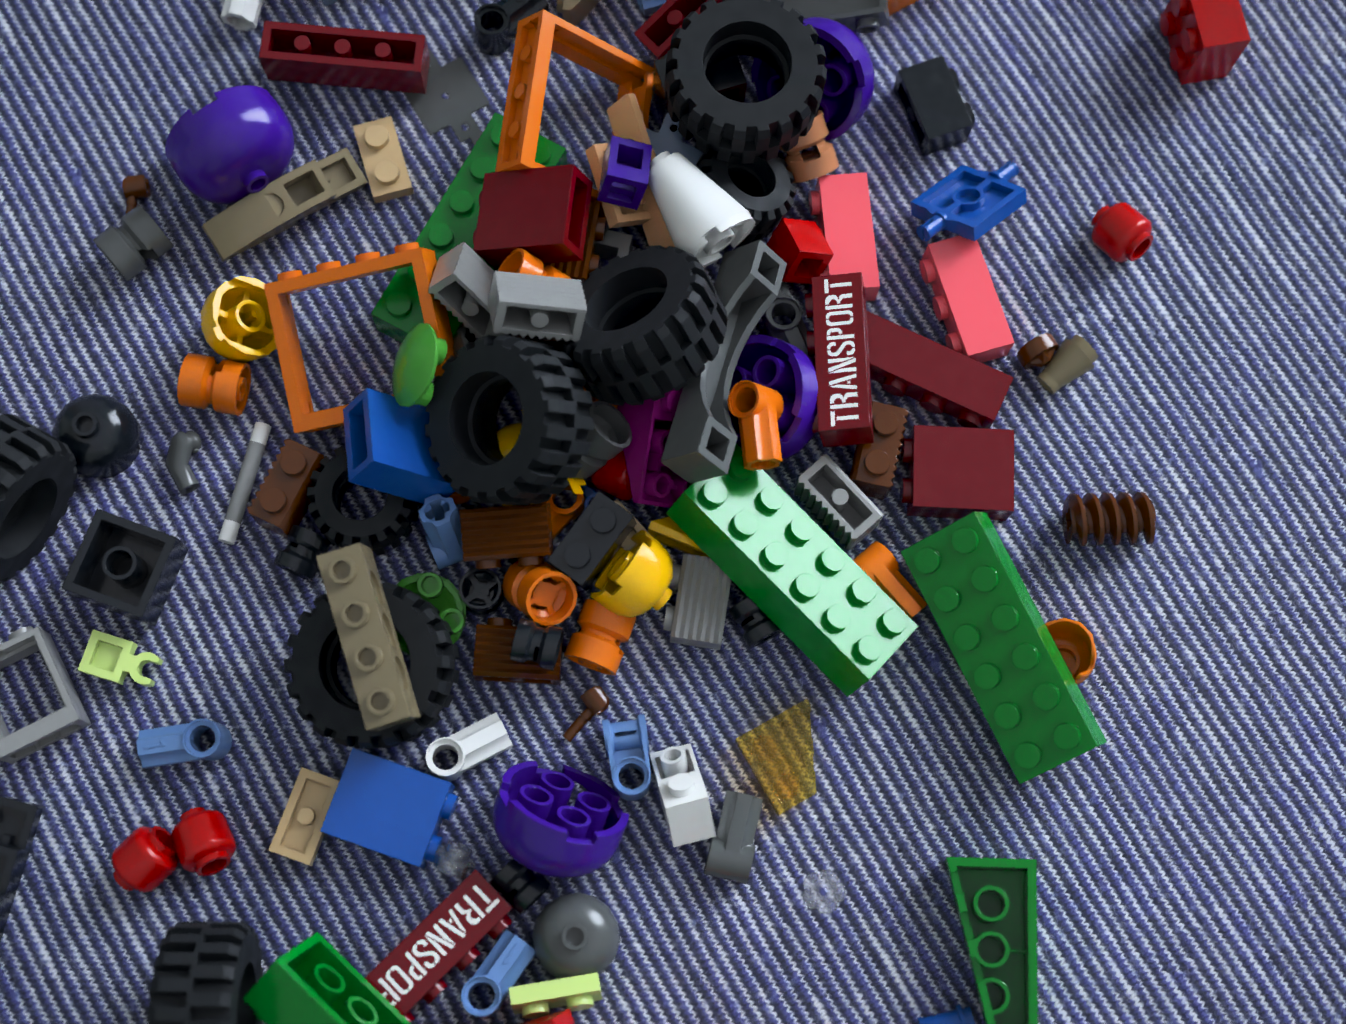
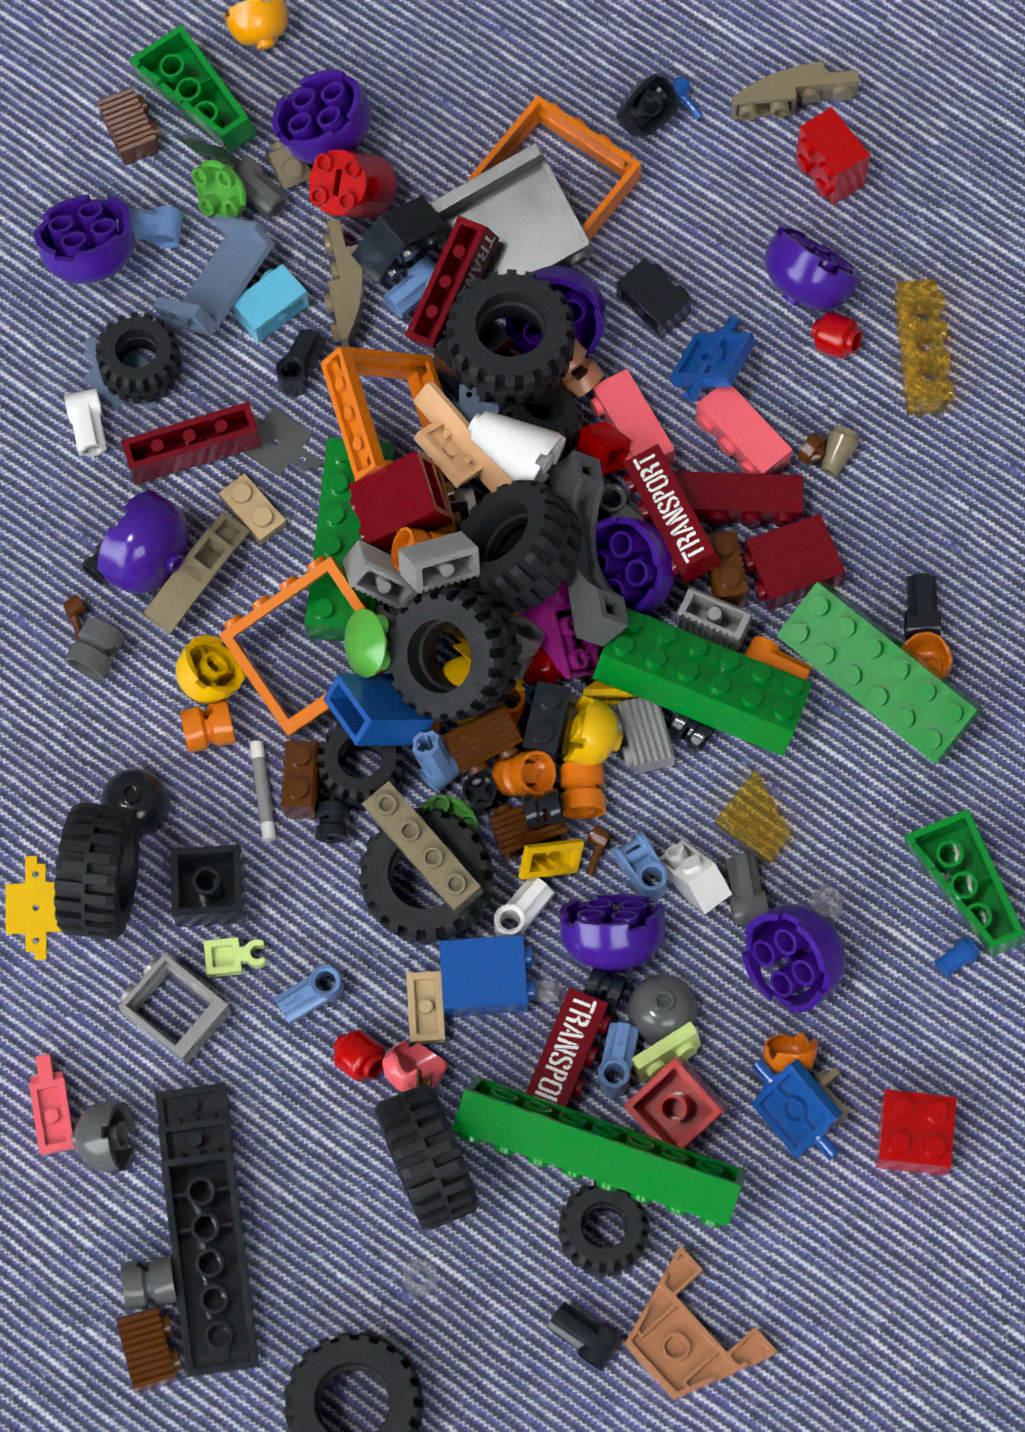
camera: 15 degrees left, 5 degrees down
red head [111,826,179,892] -> none
dark grey arm [165,431,202,495] -> none
dark purple brick [597,135,652,210] -> none
orange piece [728,380,784,471] -> none
reddish brown piece [1062,492,1156,546] -> none
none -> coral hair [382,1040,449,1092]
none -> yellow slope [518,839,584,880]
none -> dark purple cylinder [742,904,846,1012]
none -> dark purple cylinder [764,224,863,310]
none -> clear yellow brick [894,279,954,415]
none -> black piece [904,573,941,641]

